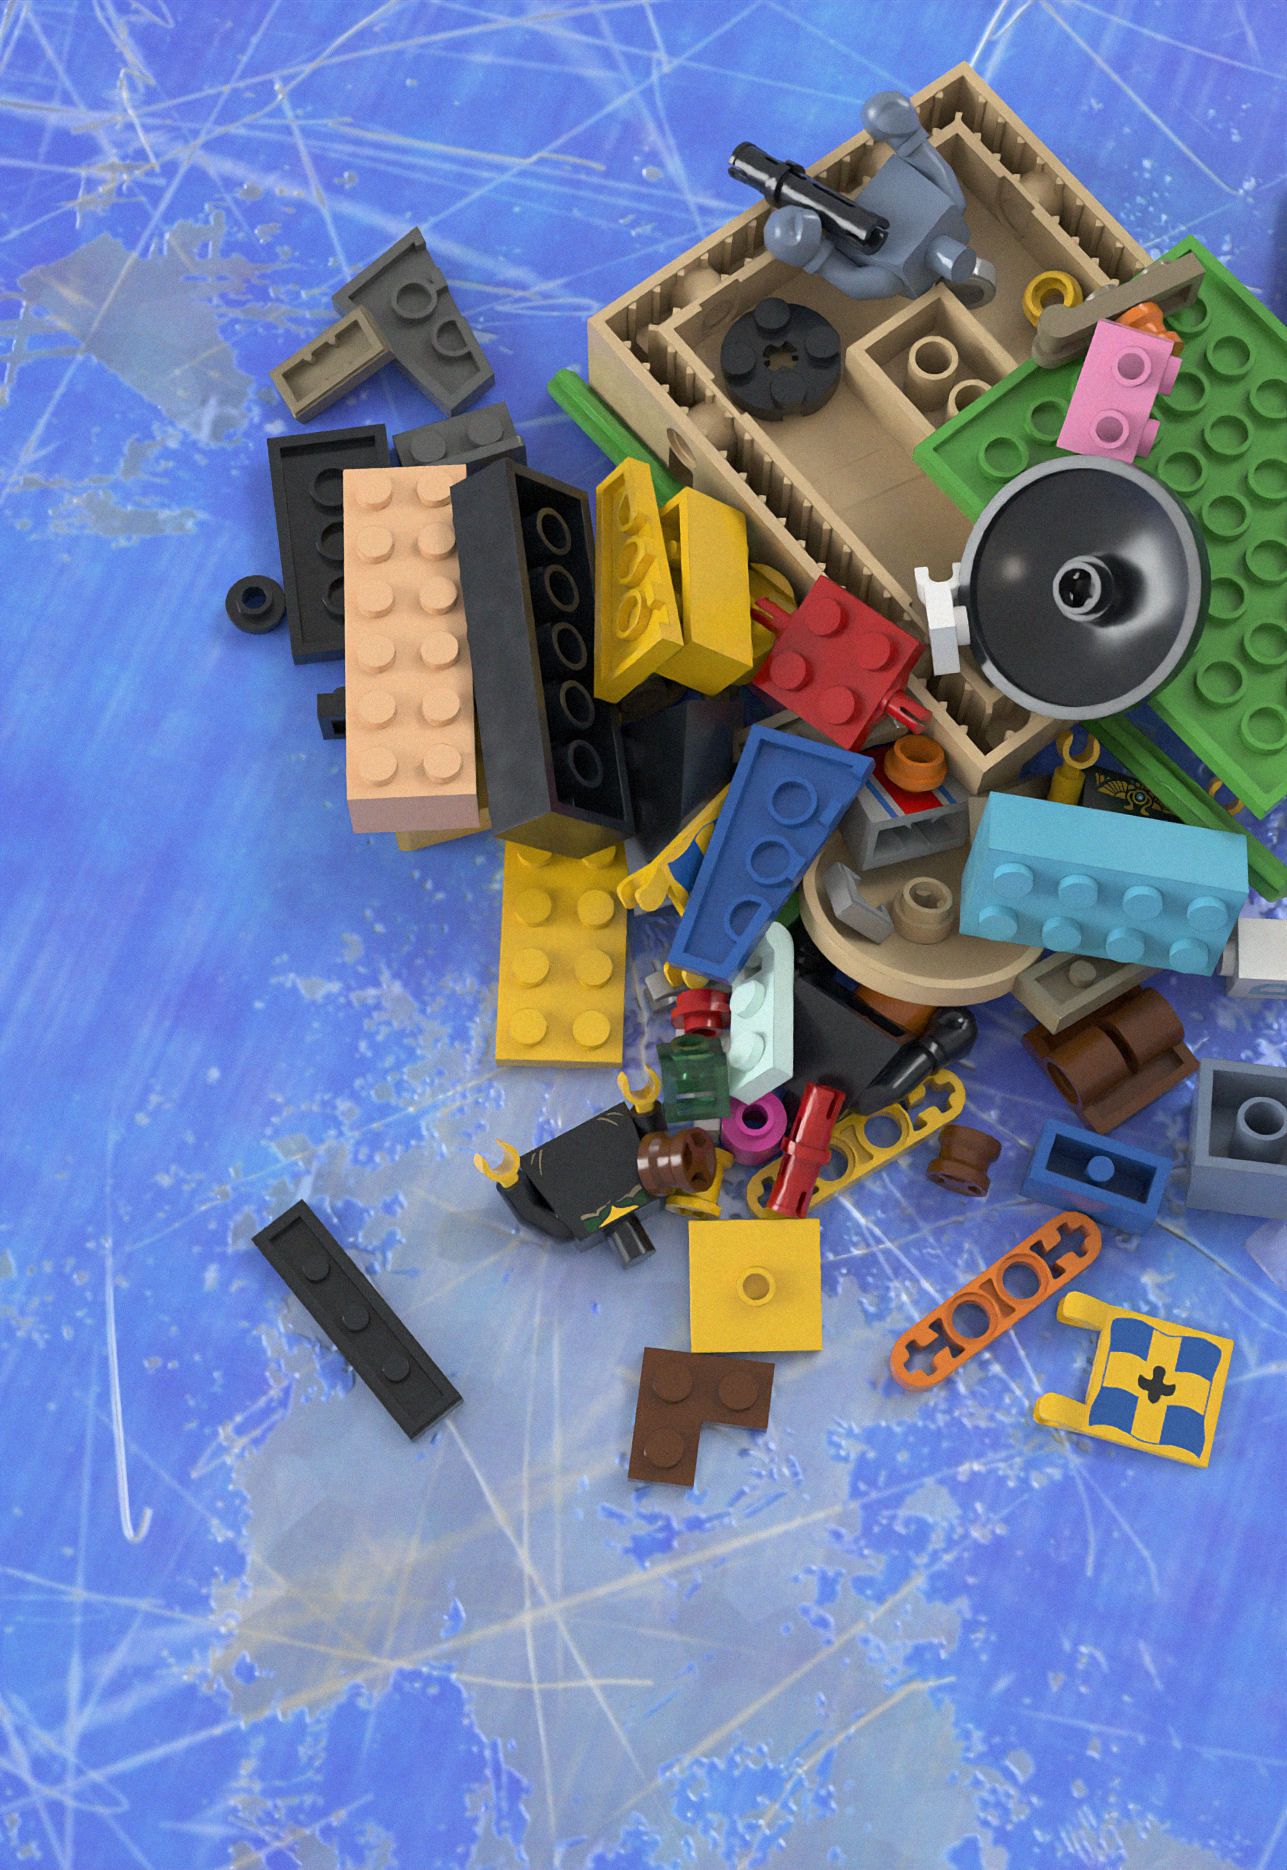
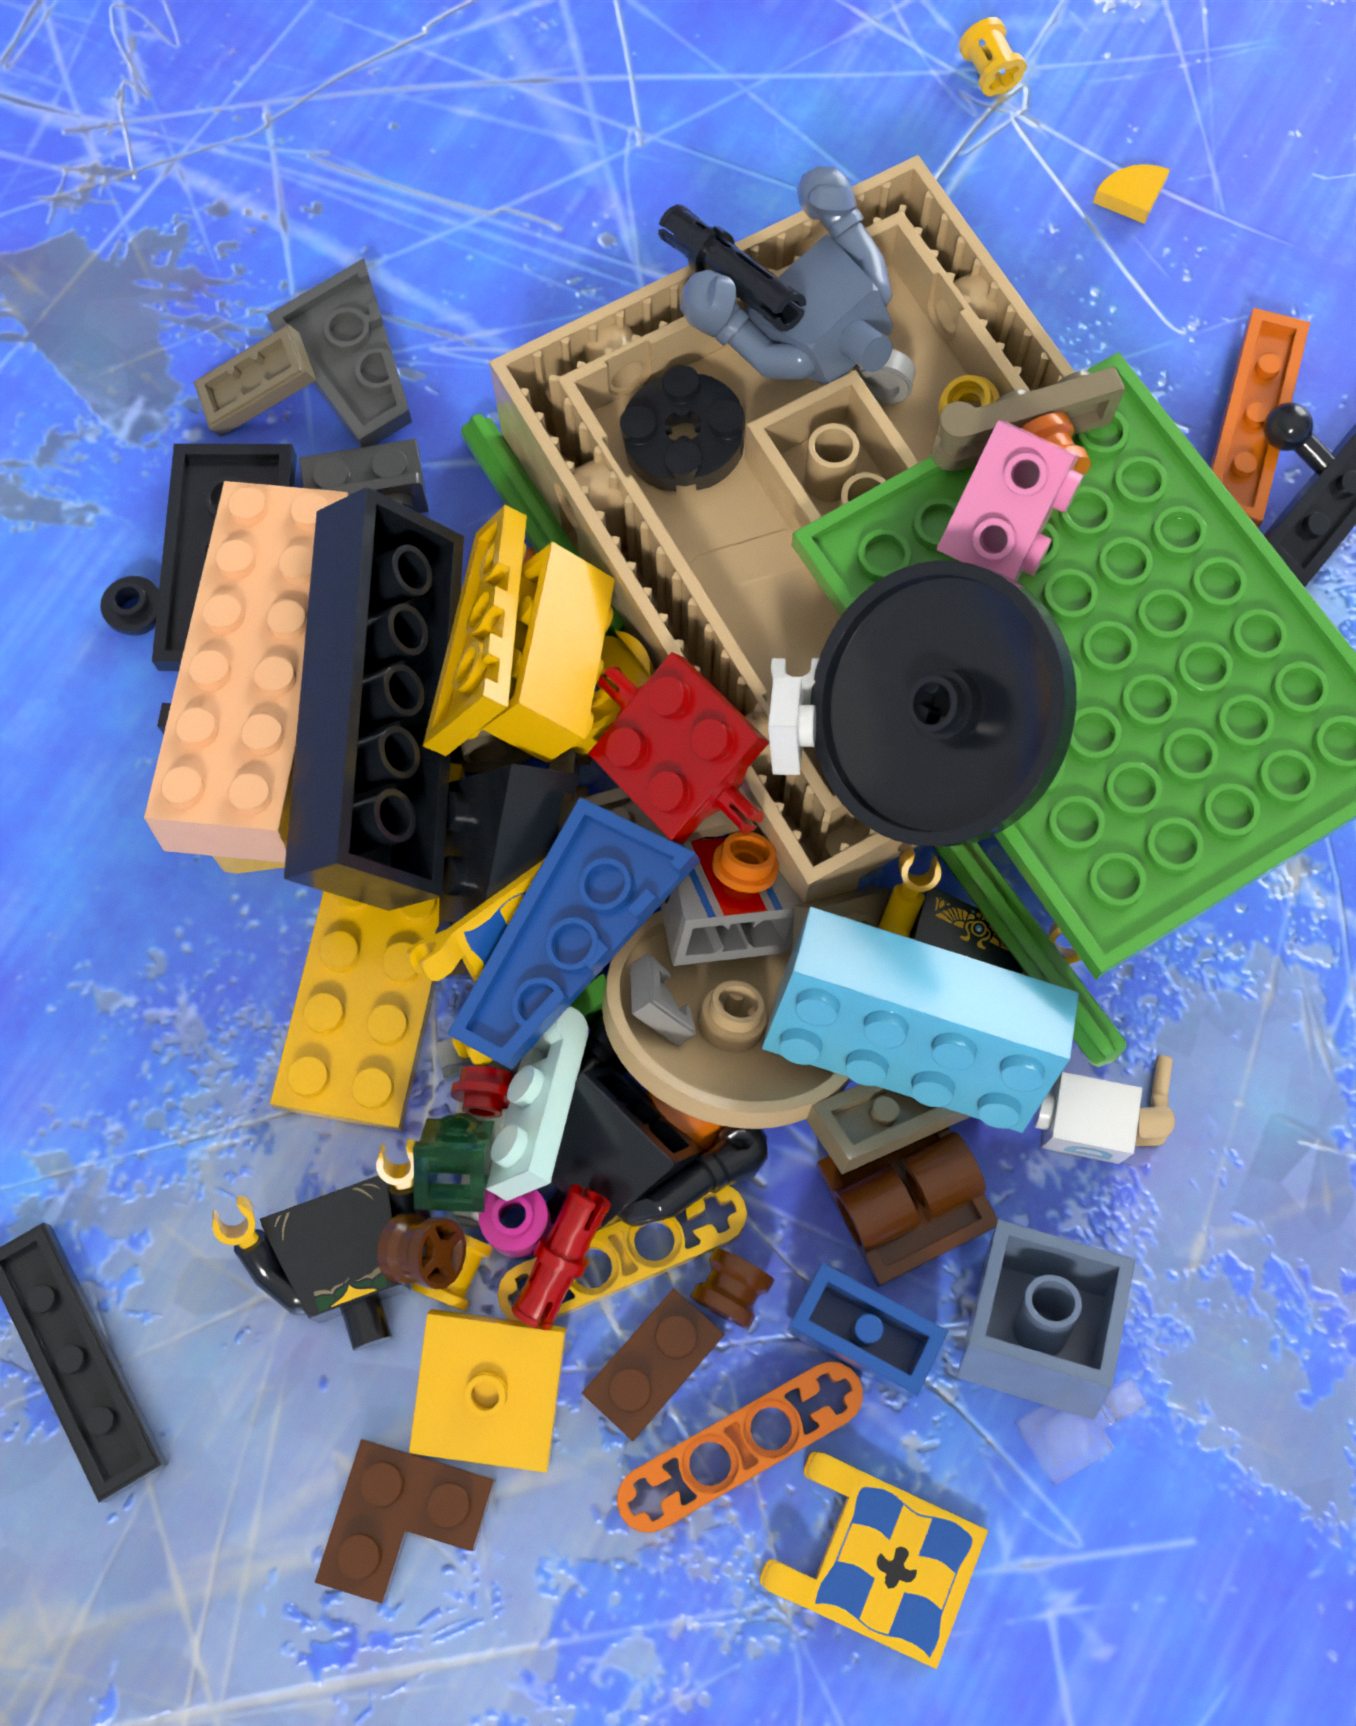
camera: 10 degrees right, 0 degrees up
none -> reddish brown plate [582,1288,725,1442]
none -> yellow tile [1093,164,1170,224]

